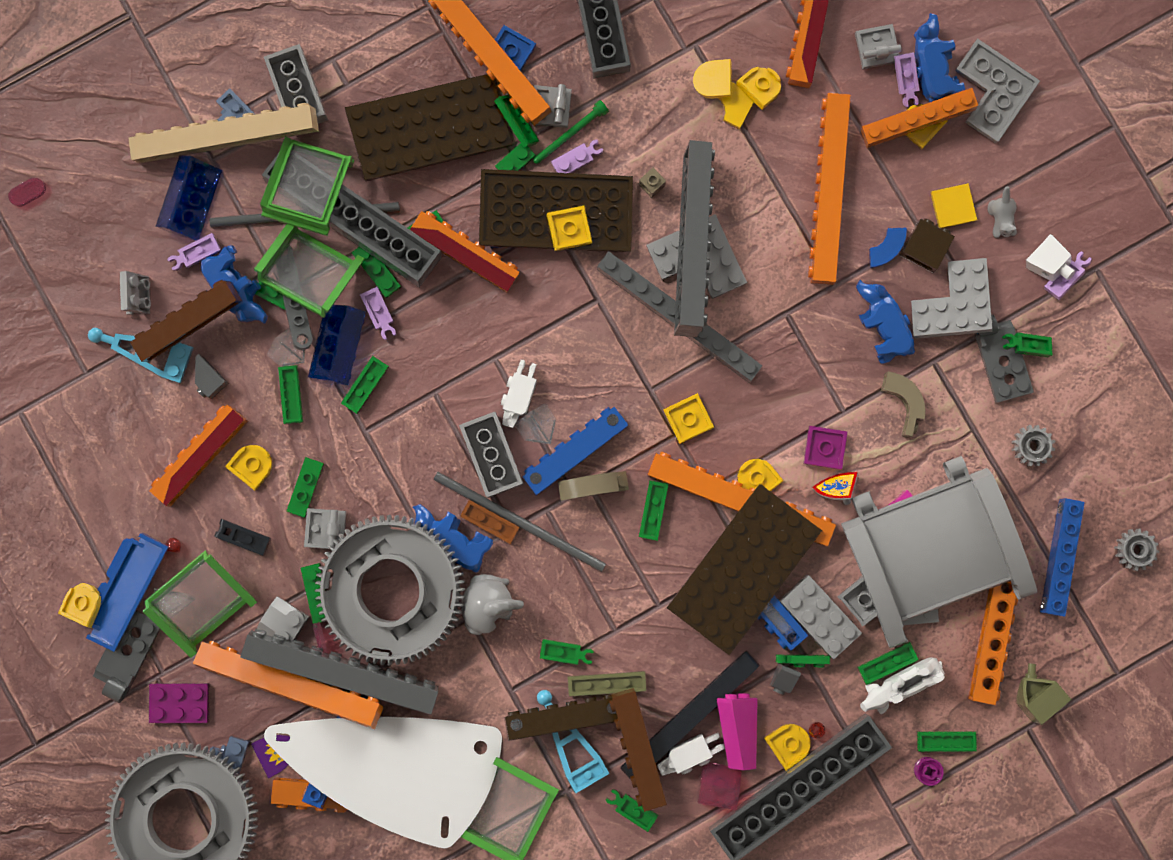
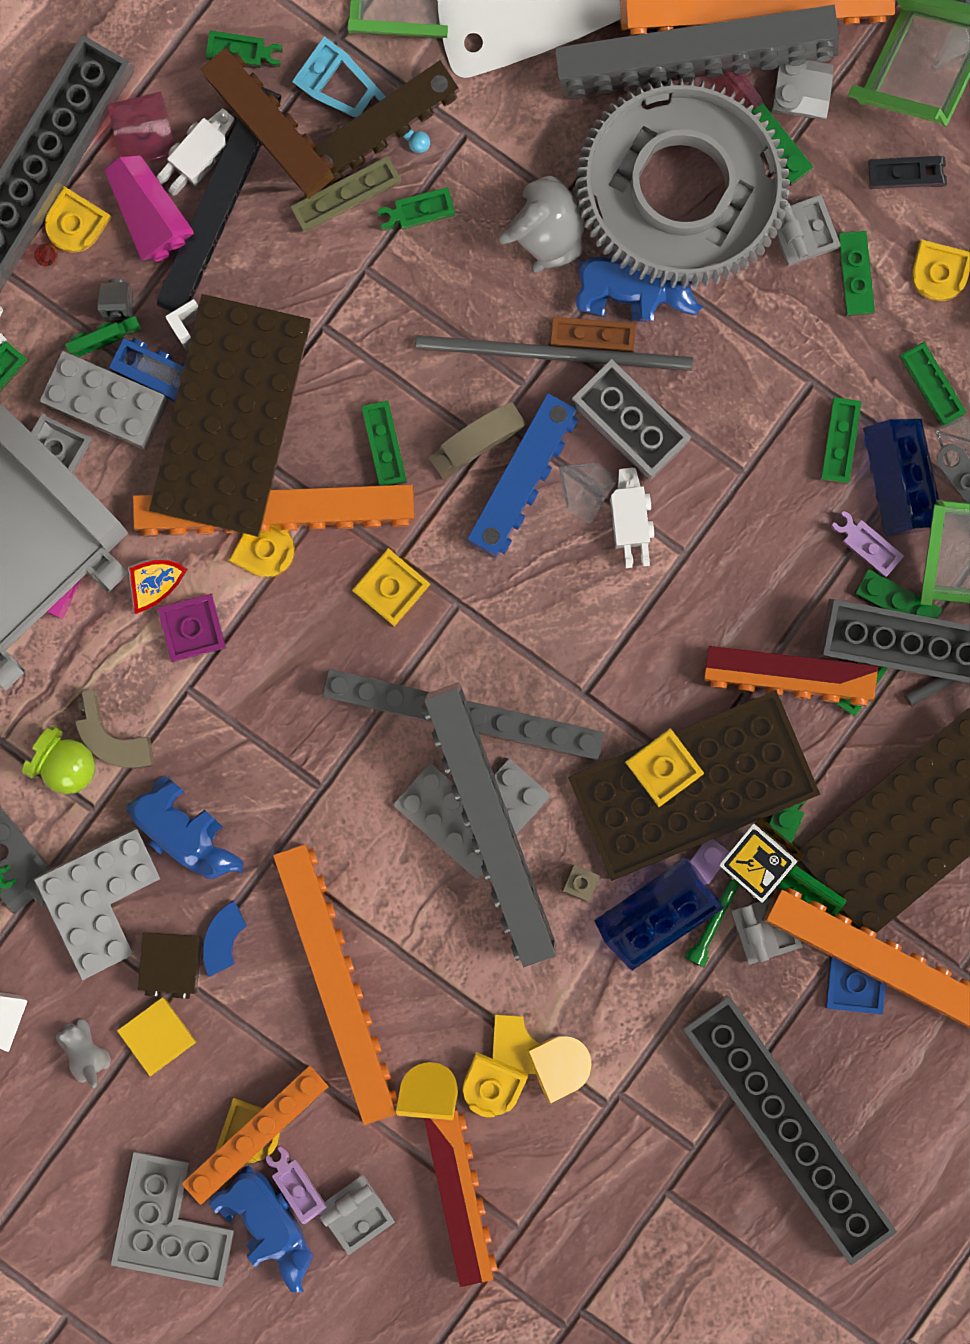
camera: 155 degrees right, 0 degrees up
none -> lime tile [22,725,95,795]
none -> white panel [165,299,198,351]
none -> yellow tile [396,1062,458,1120]
none -> clear blue slope [594,857,724,971]
none -> piece [719,818,805,903]

